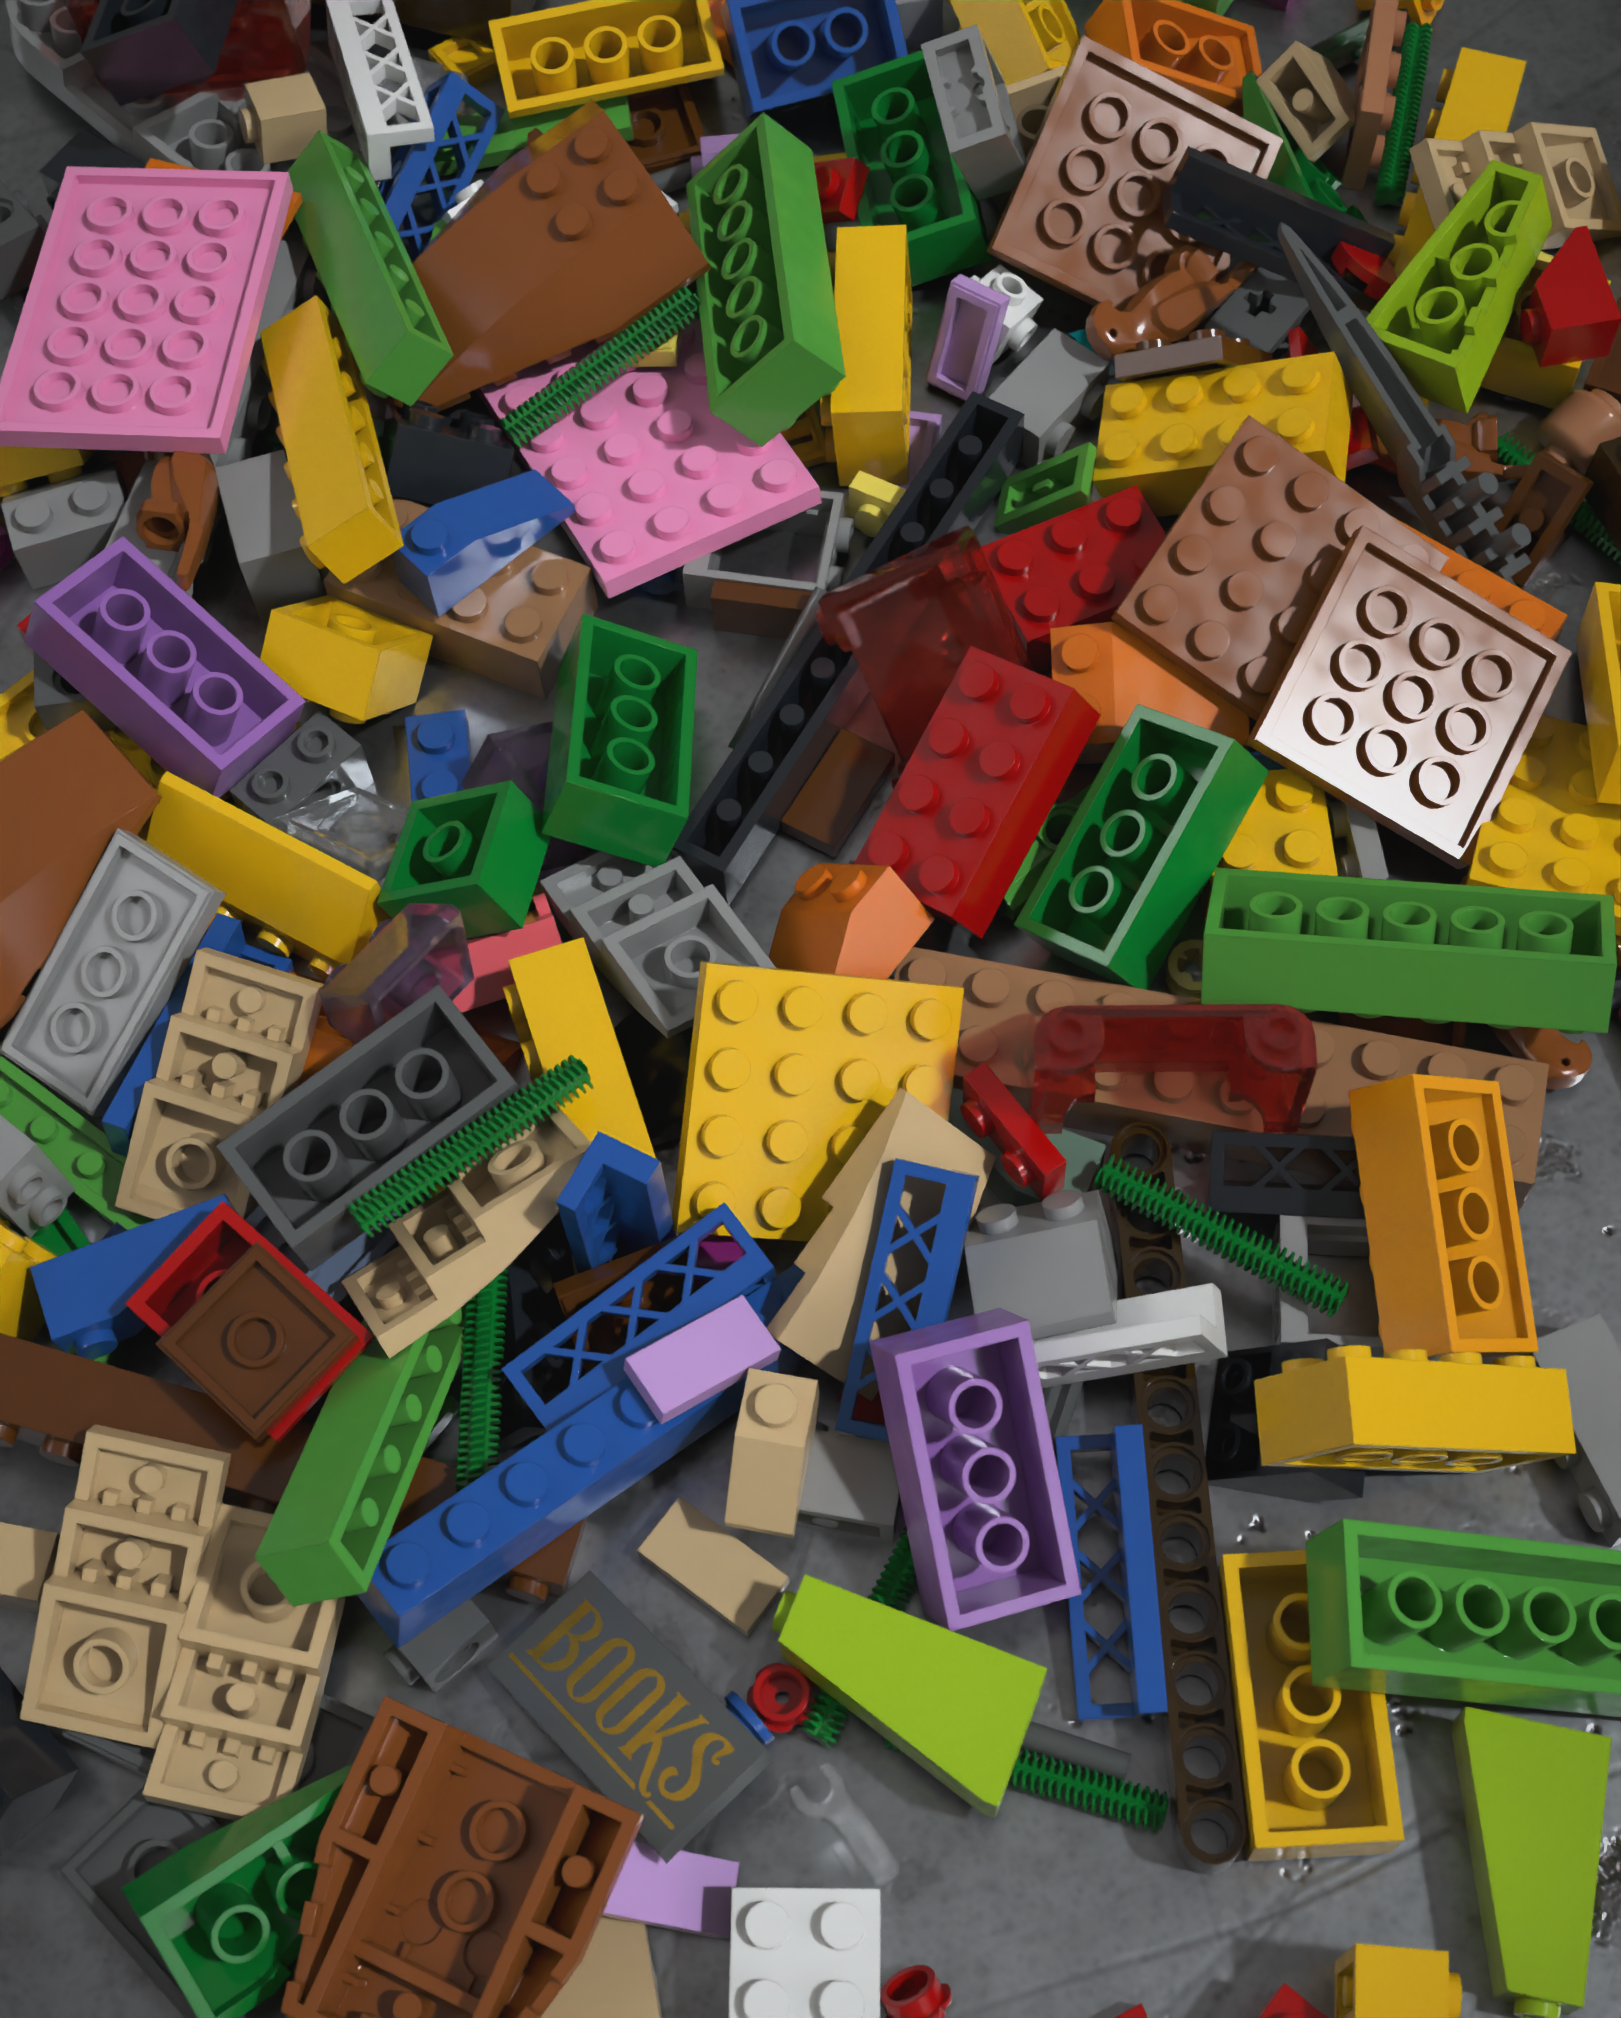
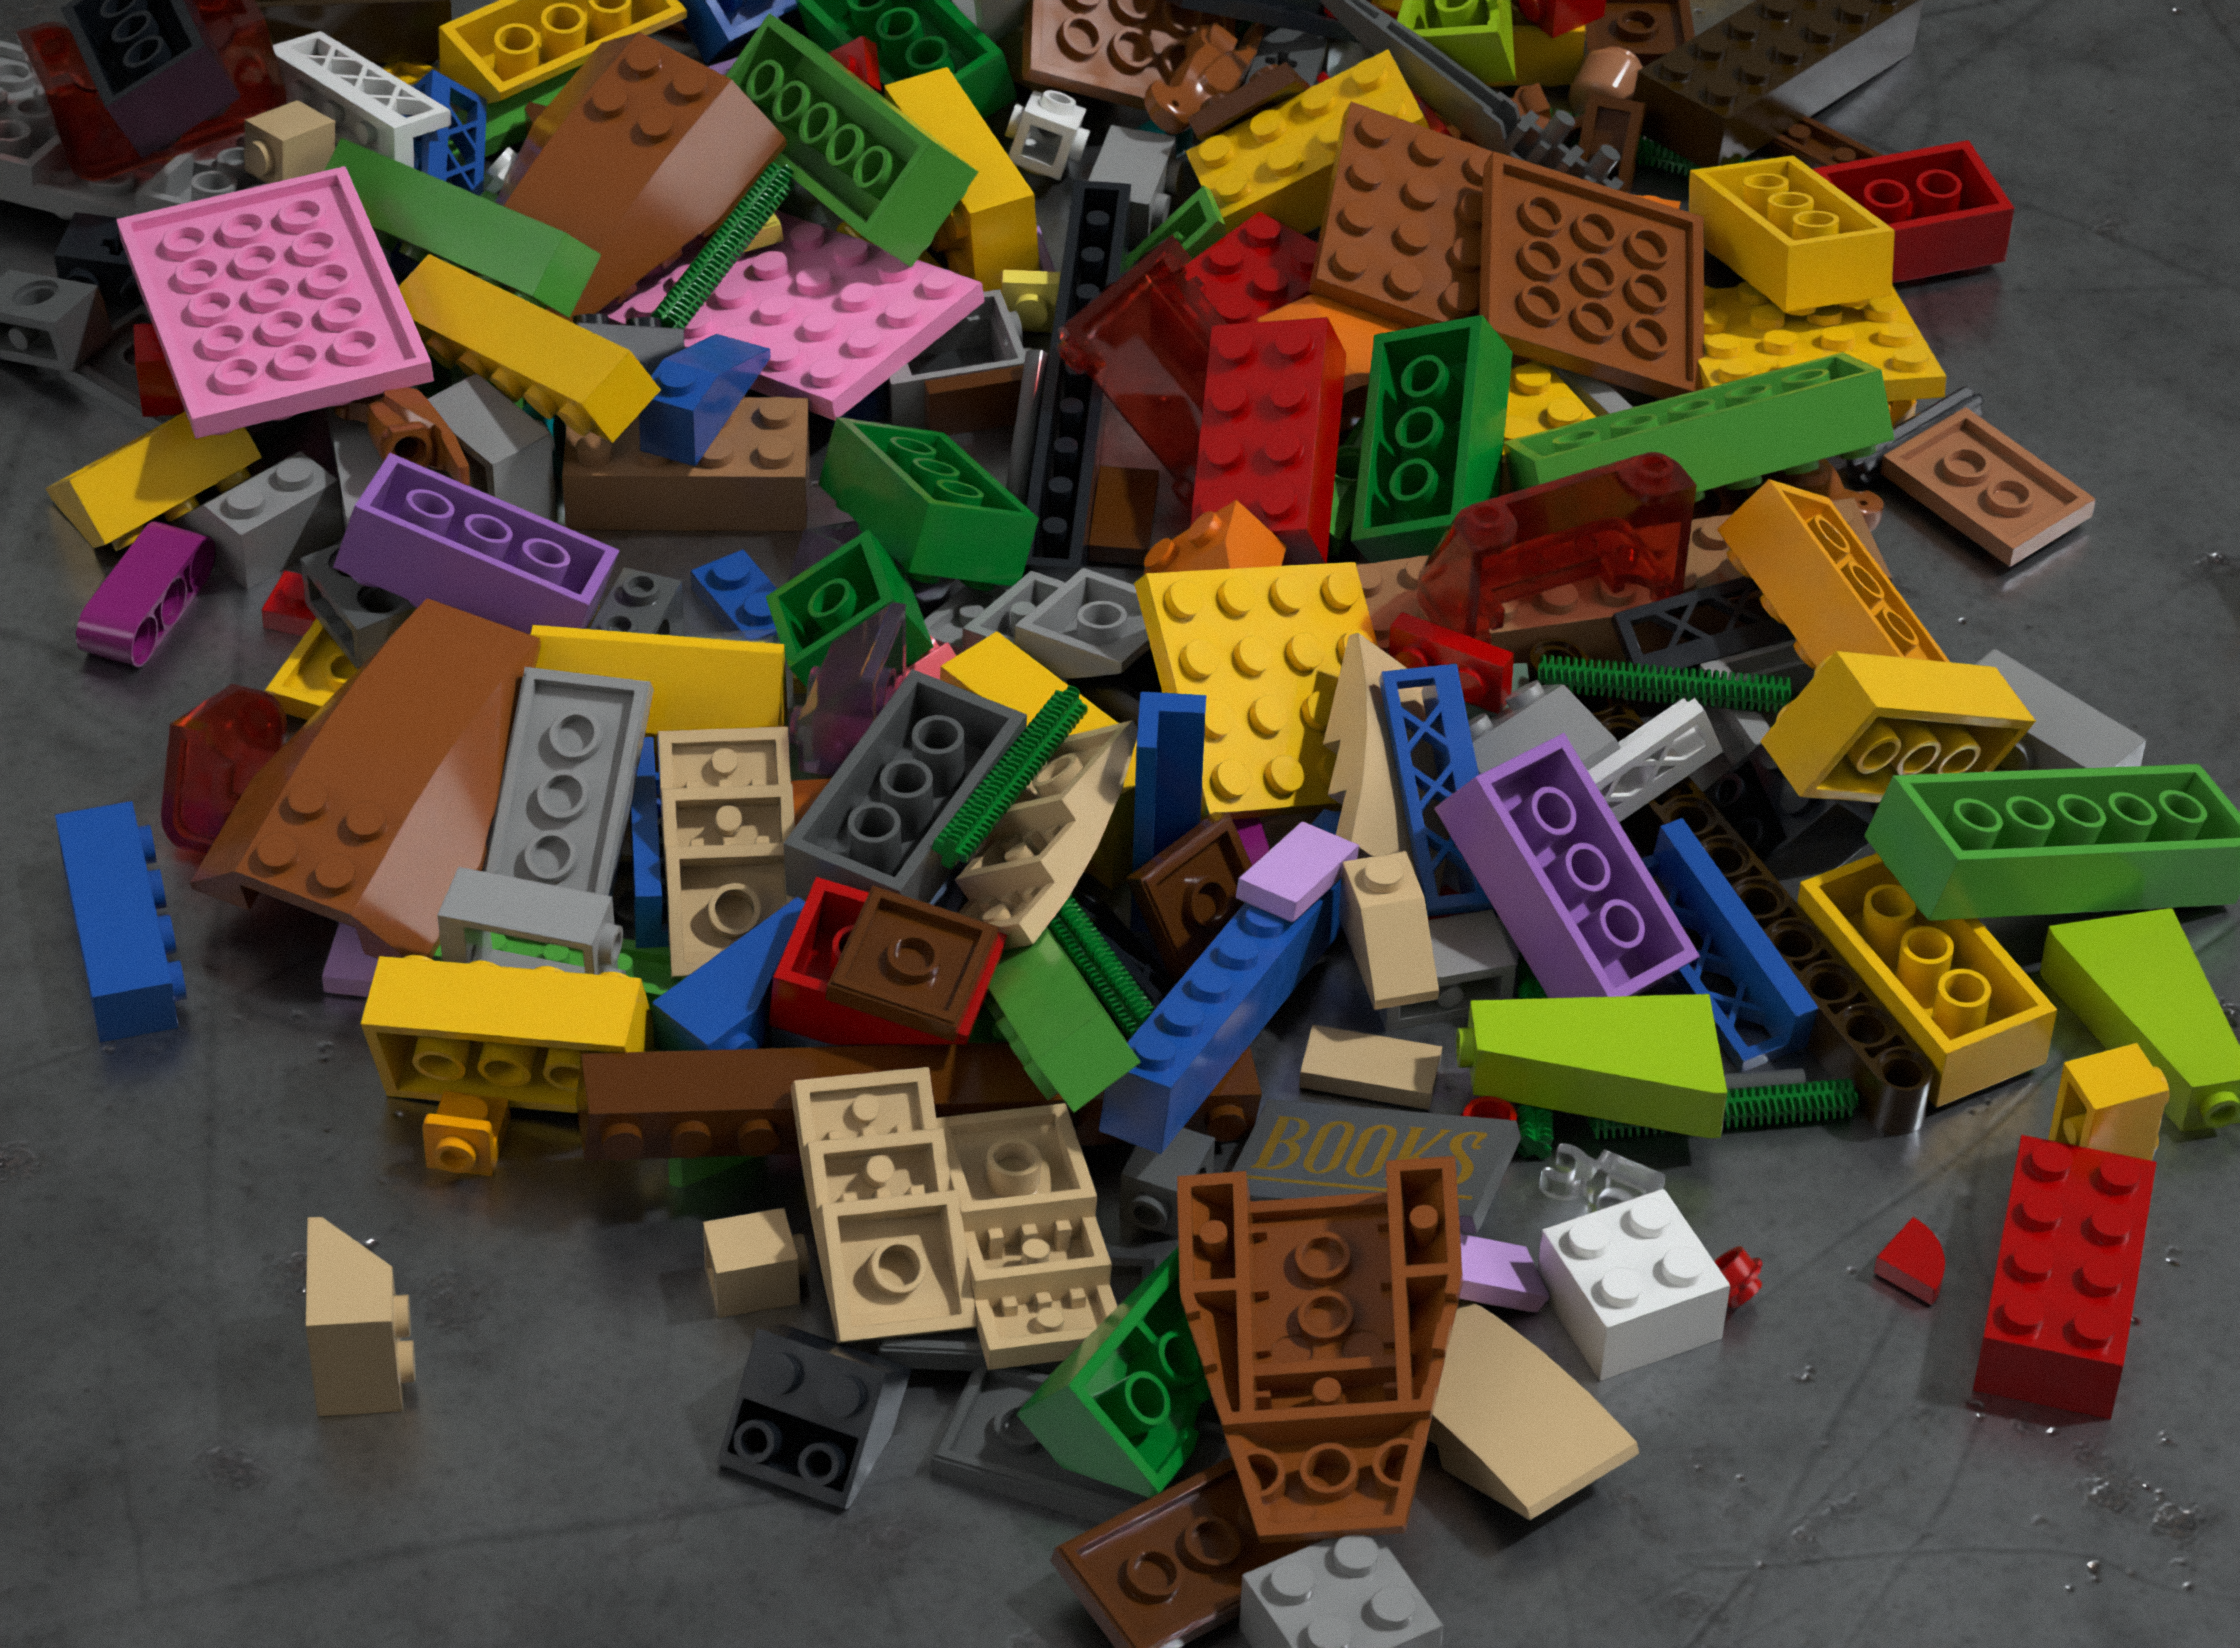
camera: 30 degrees left, 20 degrees down
yellow brick [260,595,433,724] -> none
blue fence [502,1202,776,1432] -> none
lavender tile [925,274,1011,401] -> none

